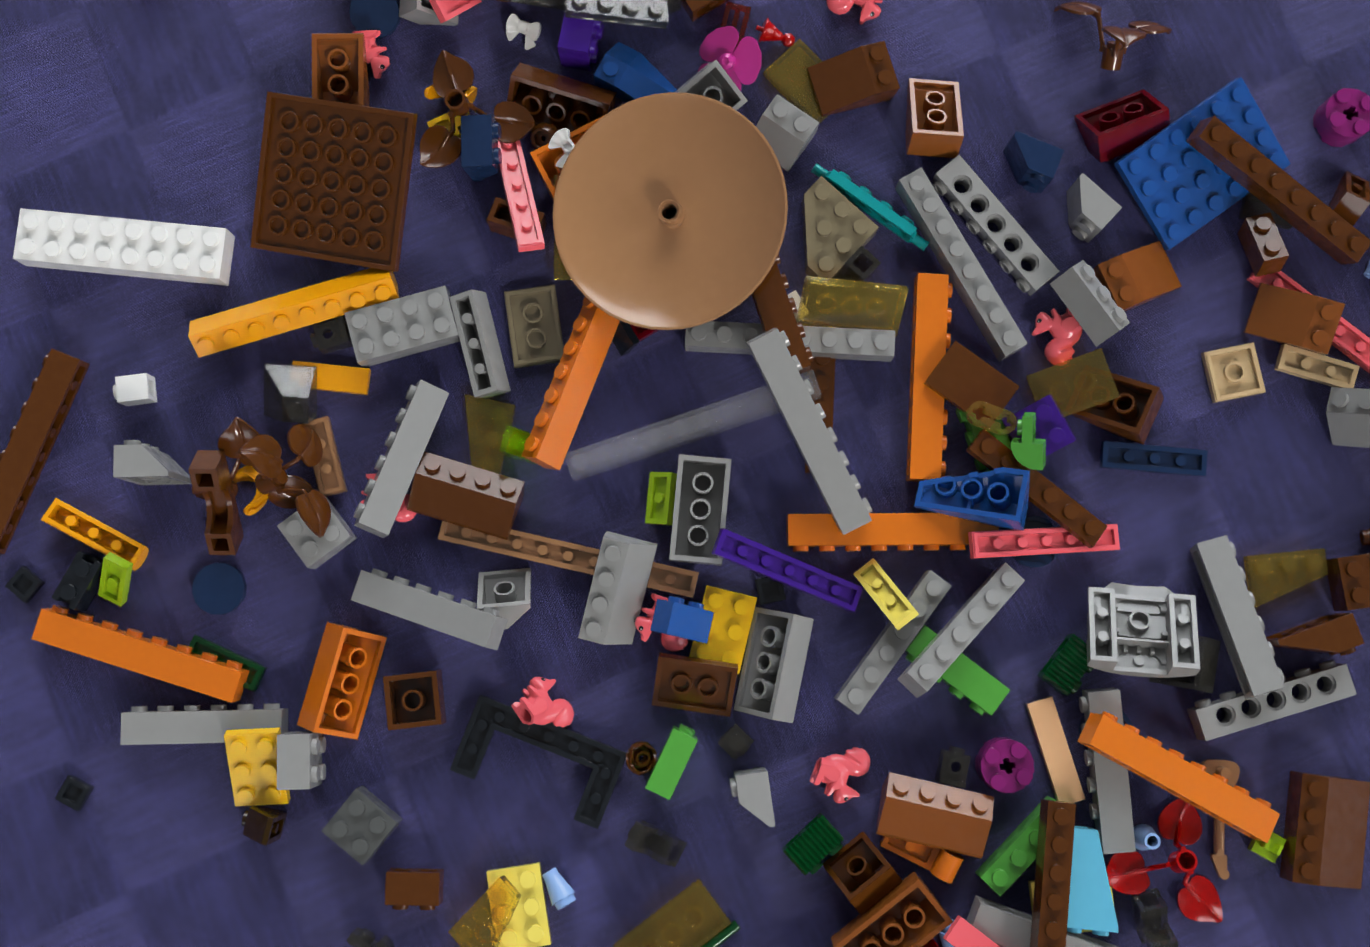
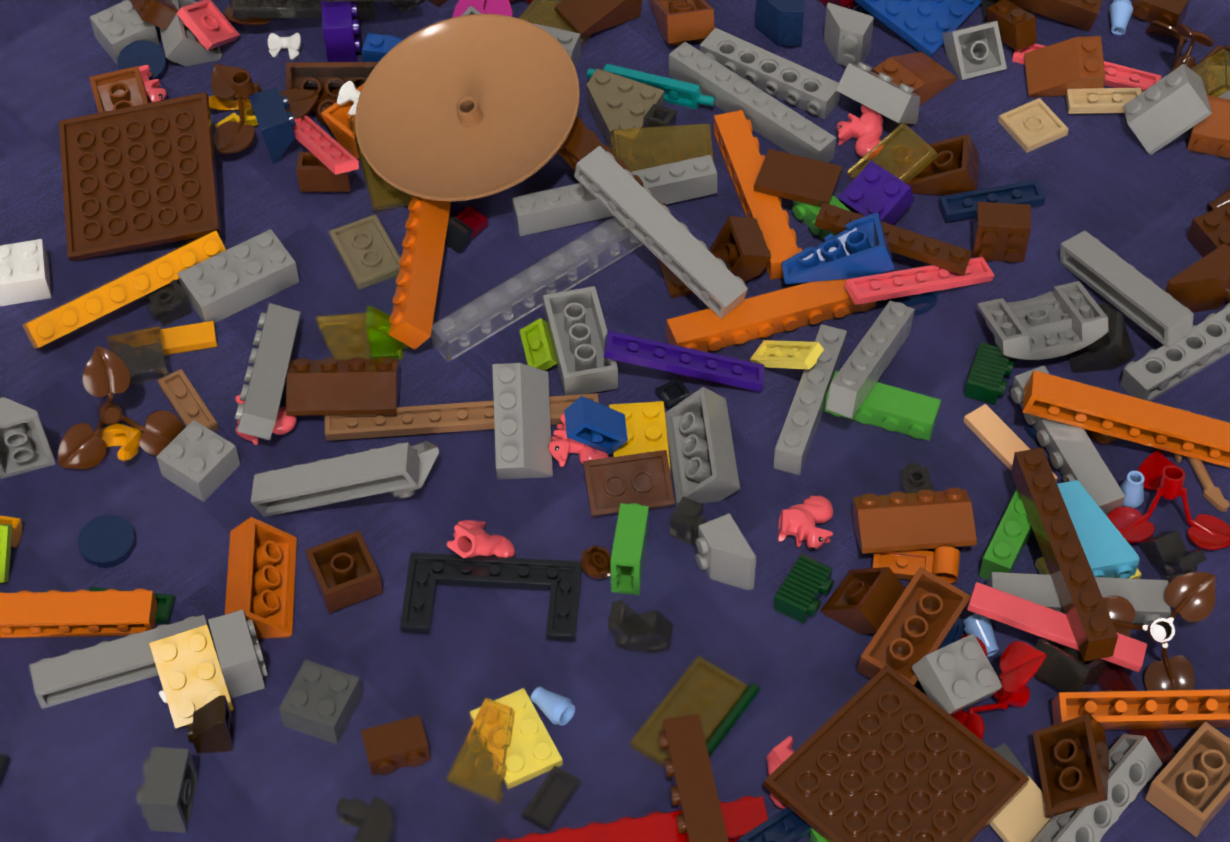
camera: 15 degrees left, 30 degrees down
reddish brown arch [188,450,244,555] -> none
reddish brown plant [238,424,331,538] -> none
light grey brick [449,289,511,398] -> none
clear yellow beam [966,401,1017,435] -> none
magenta brick [975,737,1034,793] -> none
bright green brick [1011,412,1046,470] -> none
clear yellow wing [1244,548,1328,608] -> none
none -> dark grey brick [137,746,199,833]
none -> reddish brown slope [709,216,771,282]
none -> light grey slope [942,21,1007,80]
none -> reddish brown brick [972,202,1031,262]

